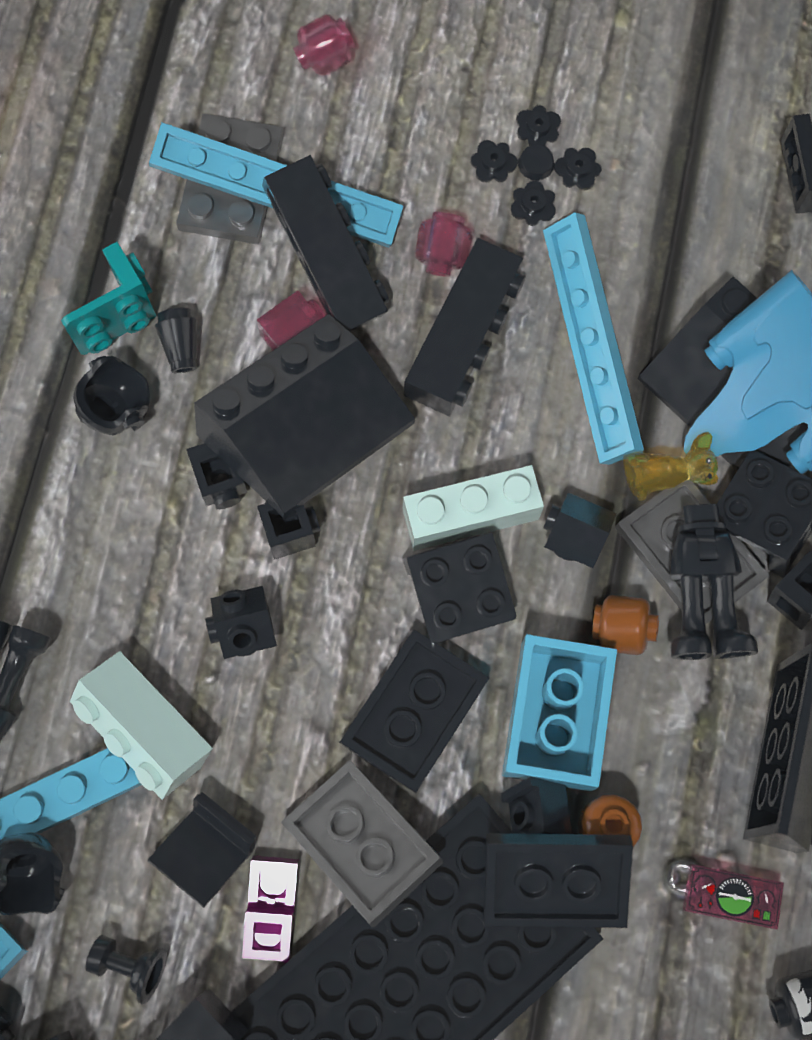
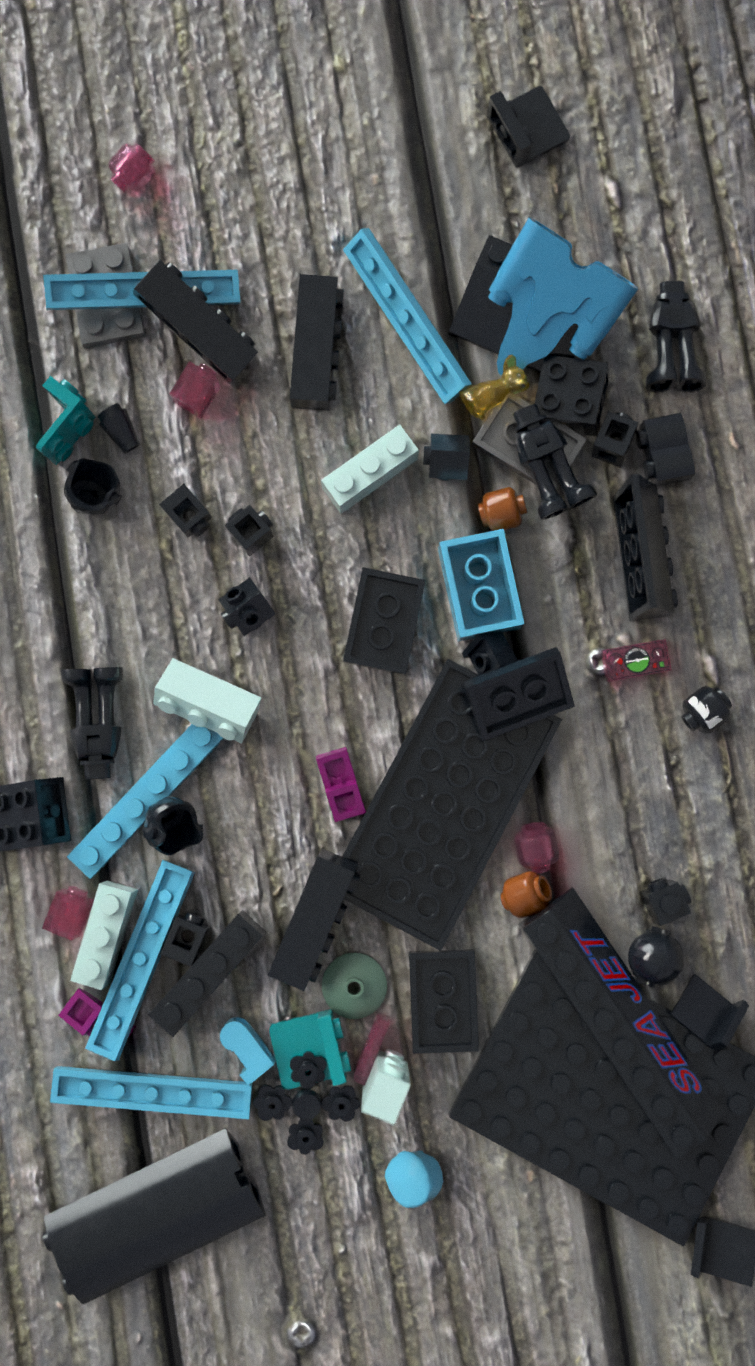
camera: 20 degrees left, 10 degrees up
black piece [85,935,167,1004] -> none
black piece [147,792,257,908] -> none
black slope [194,314,415,518] -> none
flat silver plate [281,760,443,928] -> none
black bracket [402,533,517,643] -> none
clear pink head [414,212,473,277] -> none
black plant [470,105,602,226] -> none
dark orange head [578,794,642,847] -> none

